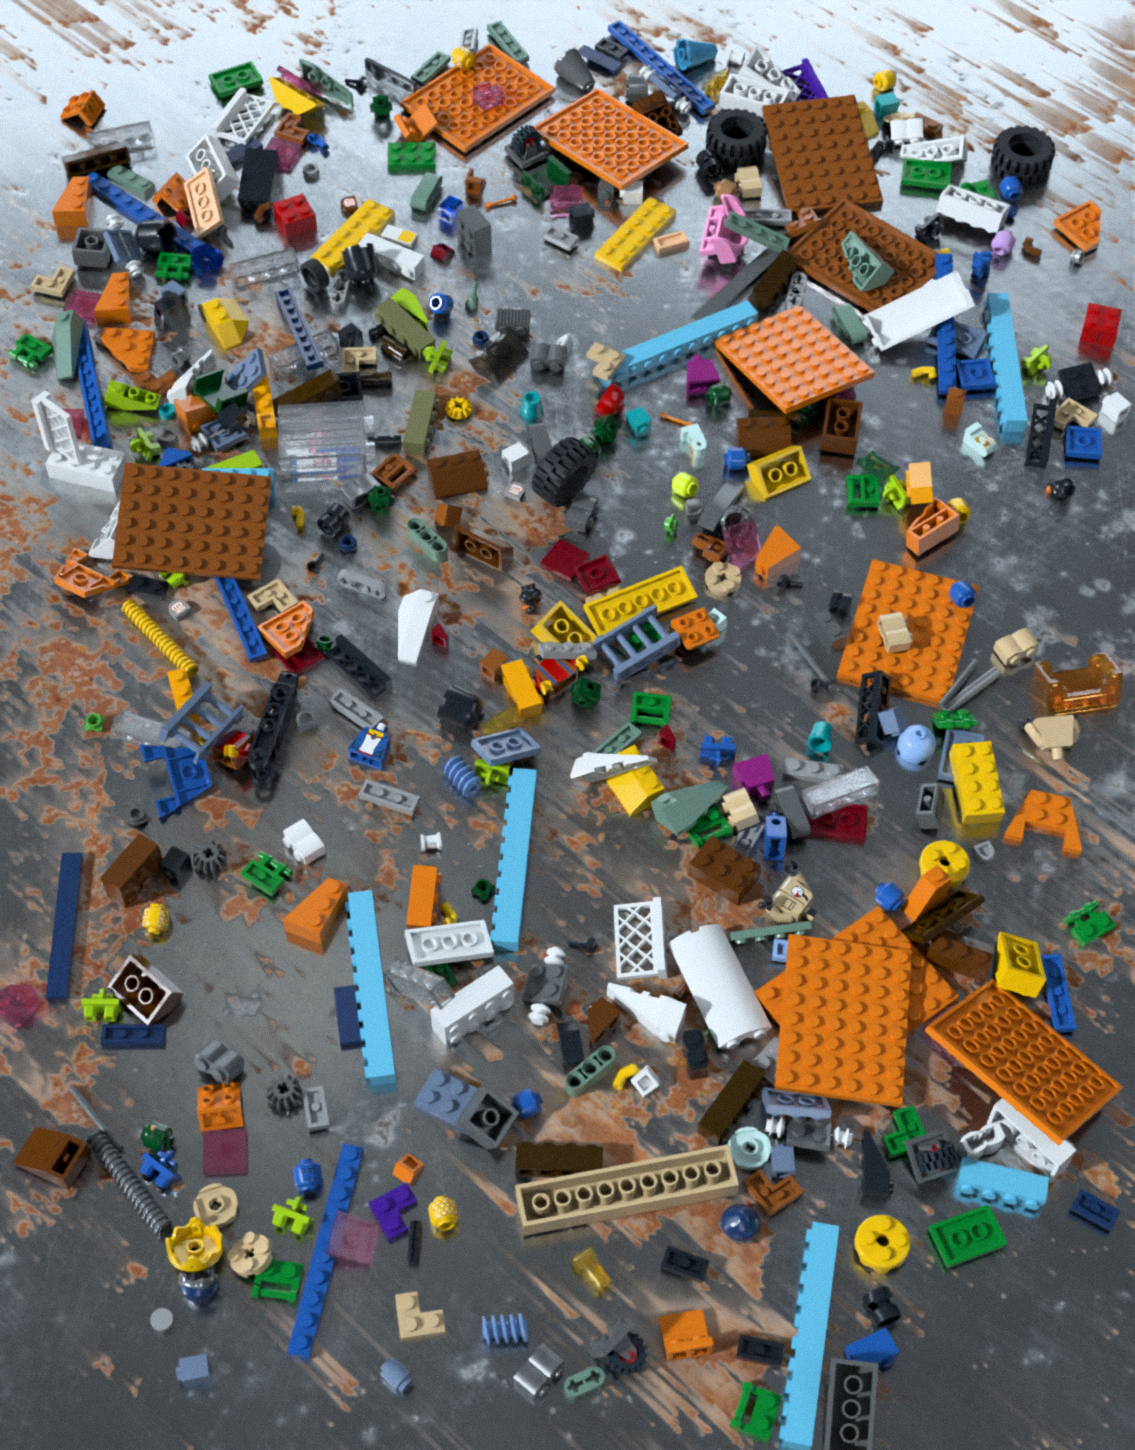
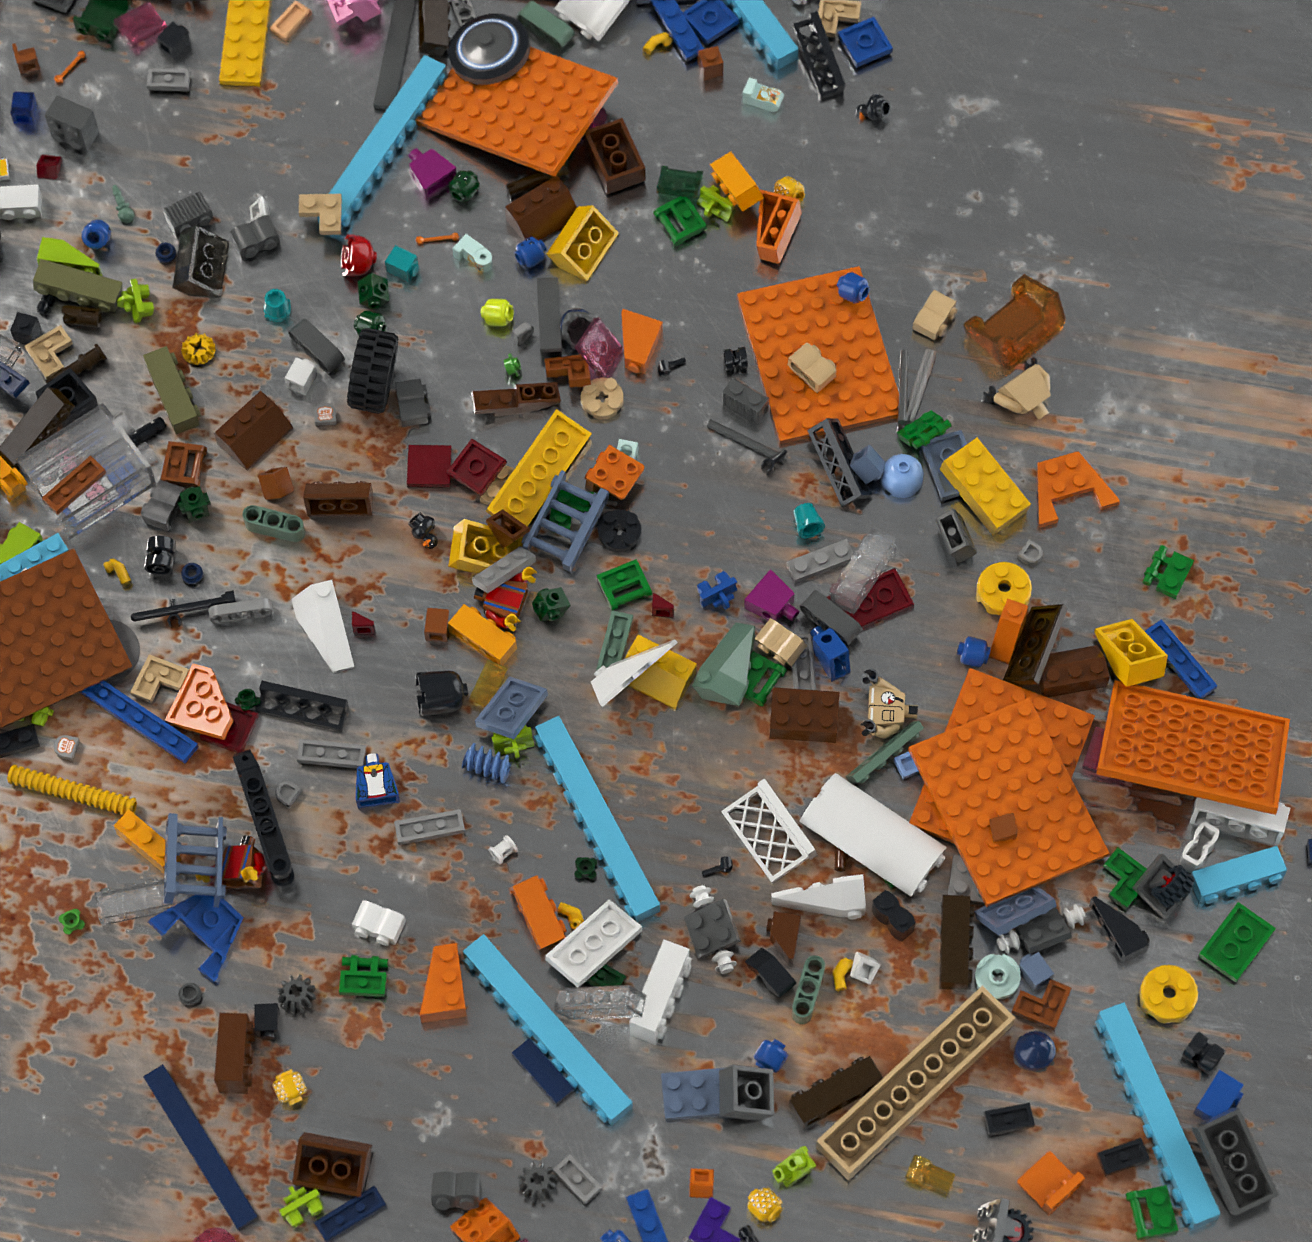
camera: 30 degrees left, 10 degrees up
none -> dark orange plate [42,455,106,515]
none -> black piece [131,590,236,622]
none -> dish [448,13,530,85]
none -> reddish brown slope [471,382,561,417]
none -> reddish brown slope [486,509,530,549]
none -> black plate [598,510,642,553]
none -> lime hips [772,1146,816,1187]
none -> dark orange slope [989,813,1018,842]

